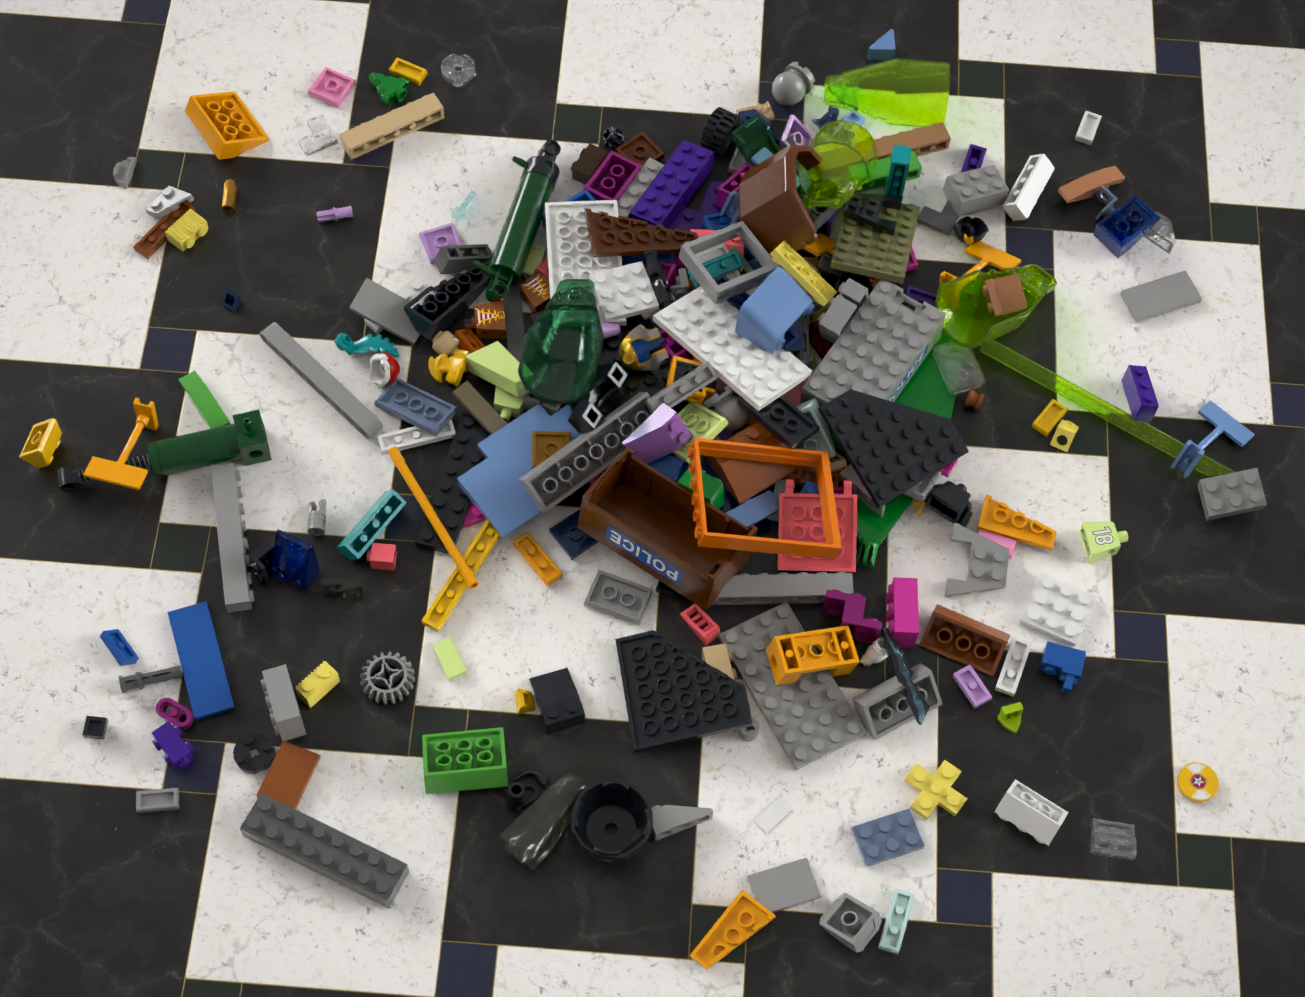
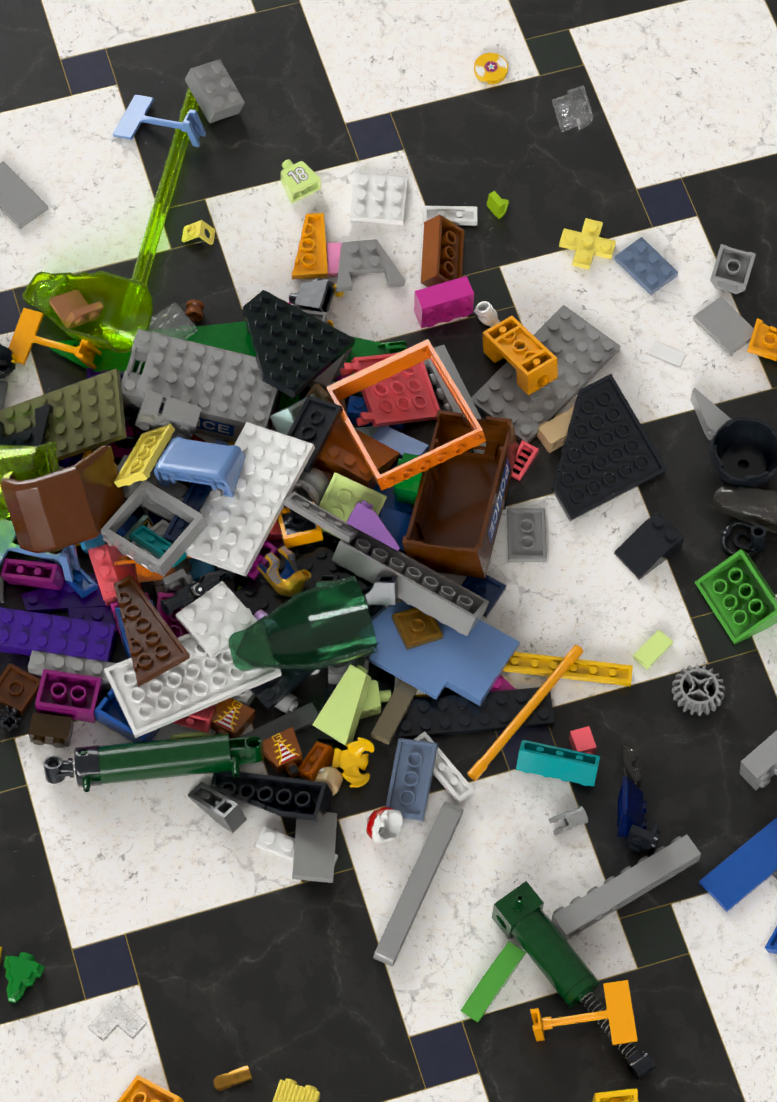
camera: 110 degrees left, 0 degrees up
dark blue slope [221,287,242,312] -> none
light yellow brick [296,661,340,708] -> none
bright pink tile [308,67,356,108] -> none
lavender axle [316,206,353,222] -> none
teal plant [335,333,399,358] -> none
tan brick [340,93,444,160] -> none
lavender tile [419,223,462,264] -> none
clear light blue bar [452,190,477,220] -> none
light orange tile [513,532,563,587] -> none
yellow slope [514,689,535,714] -> none
magenta bracket [822,589,882,644] -> none
light grey slope [852,663,943,740] -> none
light aqua tile [878,888,915,955] -> none
black sword [881,628,930,725] -> none
lavender plate [953,665,992,709] -> none
white slope [995,779,1069,846] -> none
yellow tile [1031,399,1068,437] -> none
blue hinge [1039,641,1086,694] -> none
dark purple brick [1121,365,1159,422] -> none

